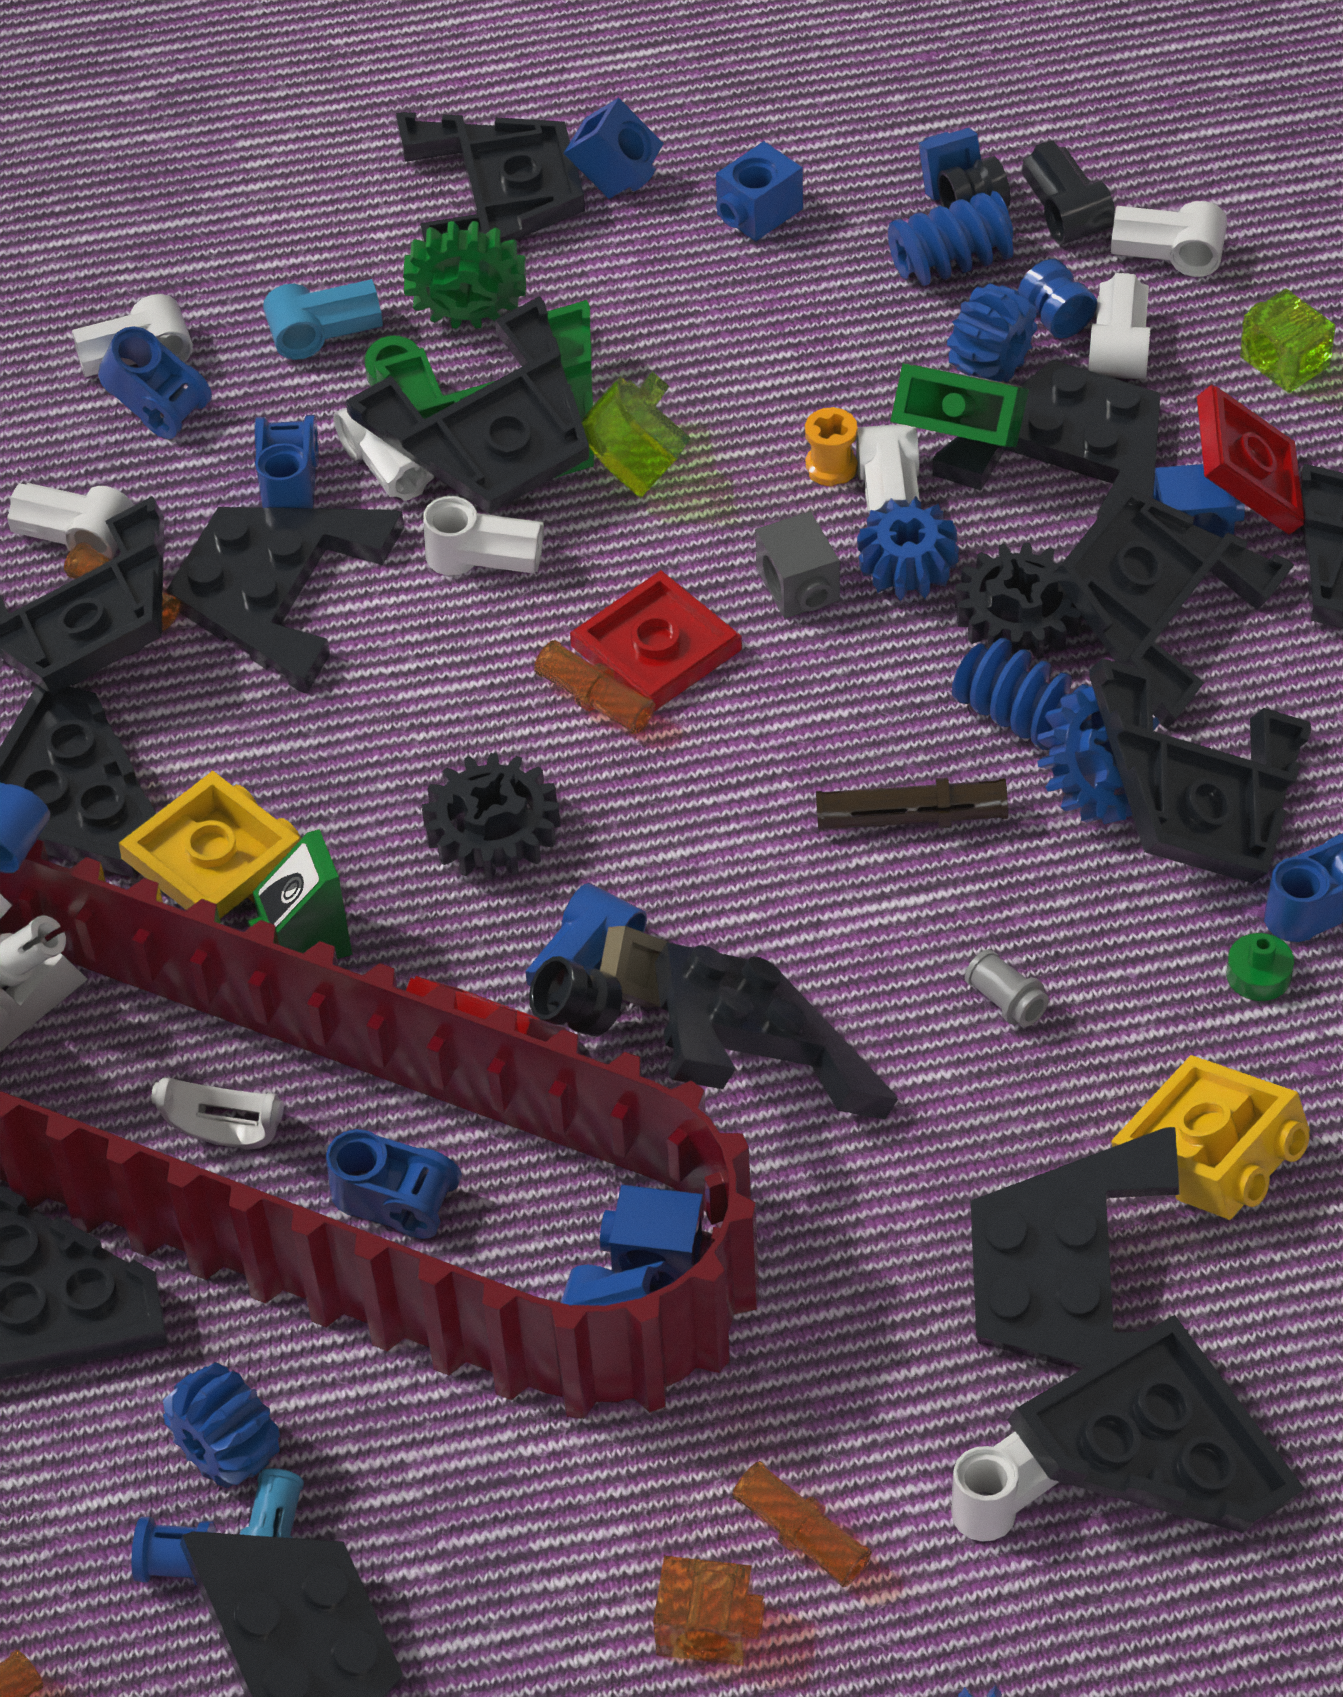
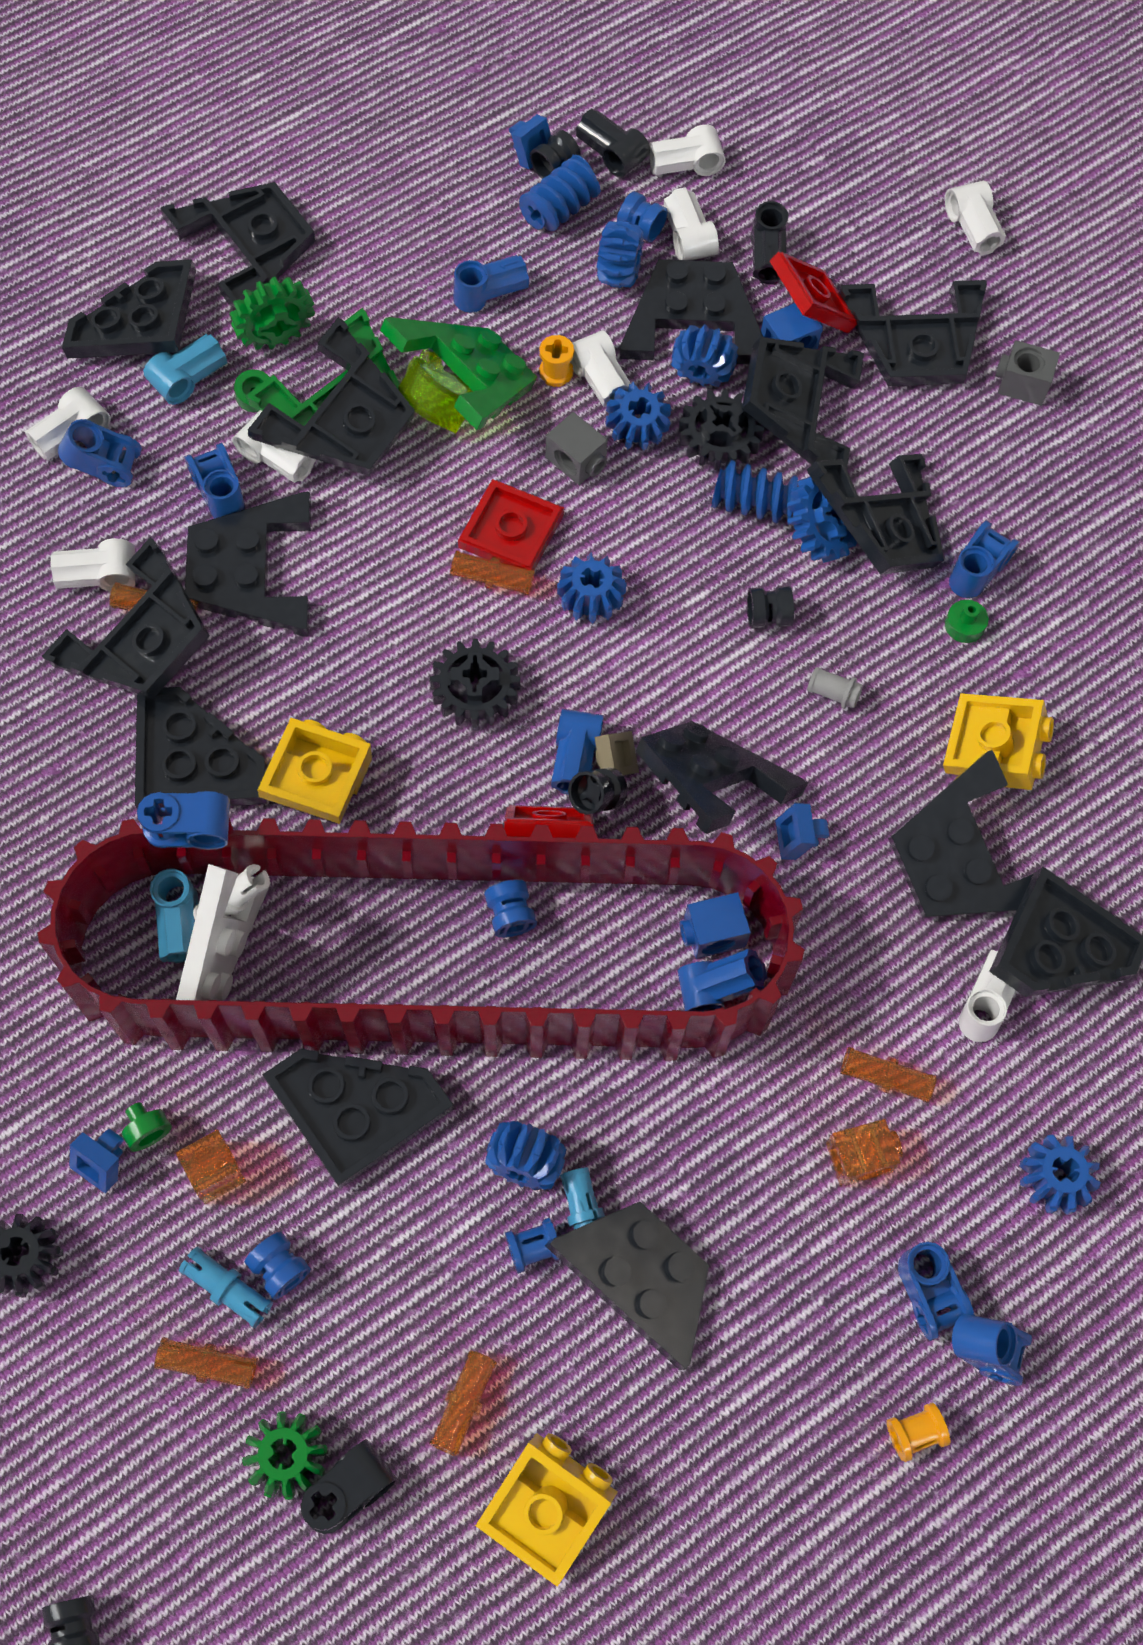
camera: 30 degrees left, 15 degrees up
white helmet [151,1078,284,1150] -> none
green slope [248,829,353,960] -> none
blue piece [326,1129,462,1239] -> none
white piece [424,496,544,576] -> none
blue brick [563,97,664,199] -> none
blue brick [716,141,803,242] -> none
dark brown pin [816,777,1008,832] -> none
green slope [890,363,1029,447] -> none
clear neon green brick [1240,288,1336,393] -> none
none -> black plate [62,259,196,359]
none -> green wing [380,317,537,430]
none -> blue piece [453,255,529,313]
none -> blue wheel [484,879,537,938]
none -> blue gear [557,552,627,625]
none -> blue gear [671,324,738,387]
none -> black wheel [747,586,794,629]
none -> black piece [750,201,789,284]
none -> blue tile [775,803,830,860]

